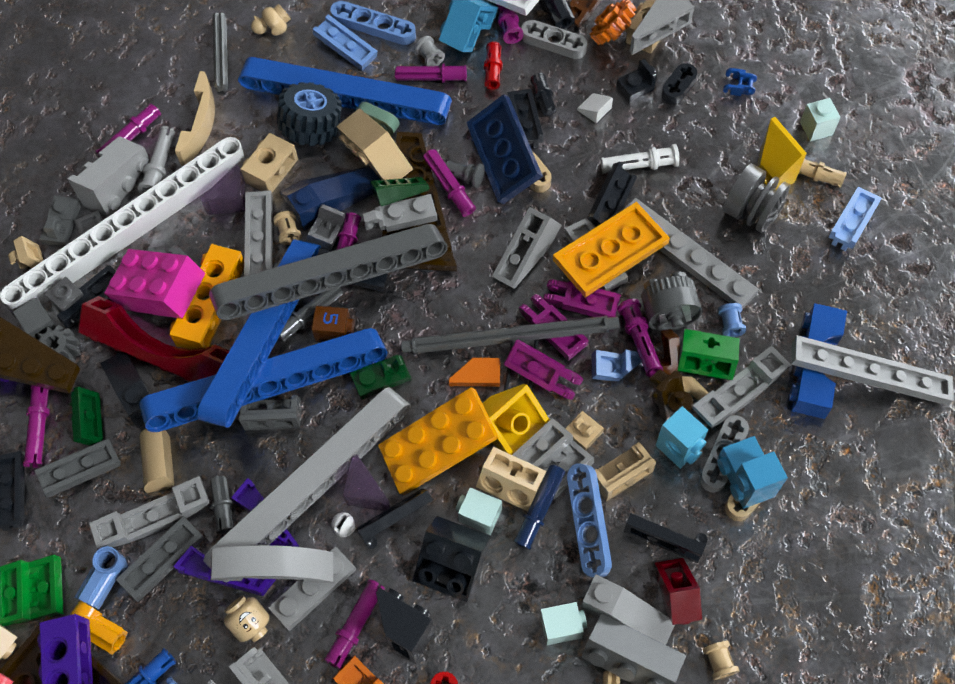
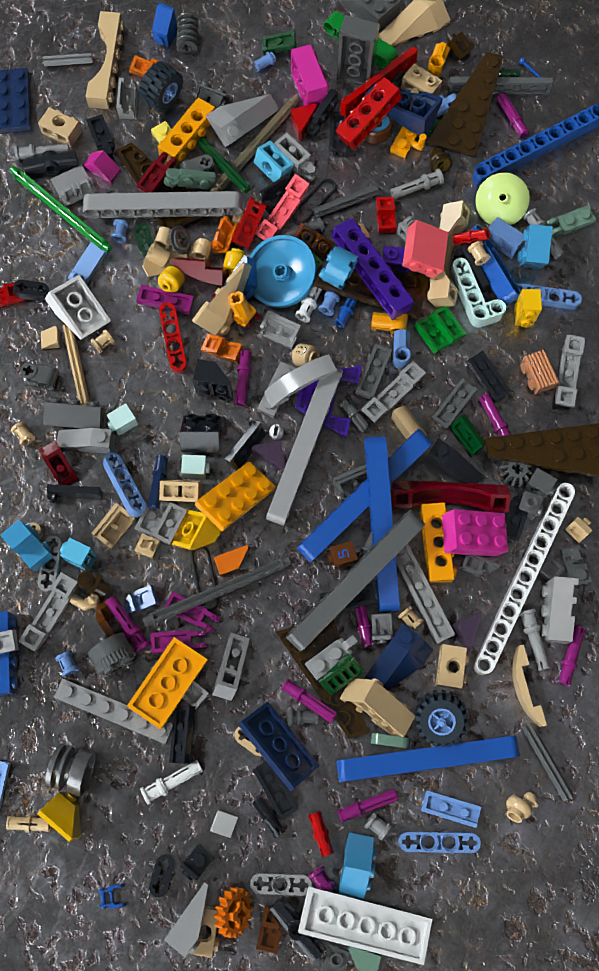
camera: 155 degrees right, 10 degrees up
dark green plate [350,354,412,400] -> none
magenta hinge [504,339,583,400] -> none
green brick [678,329,740,380] -> none
light aqua brick [800,98,841,141] -> none

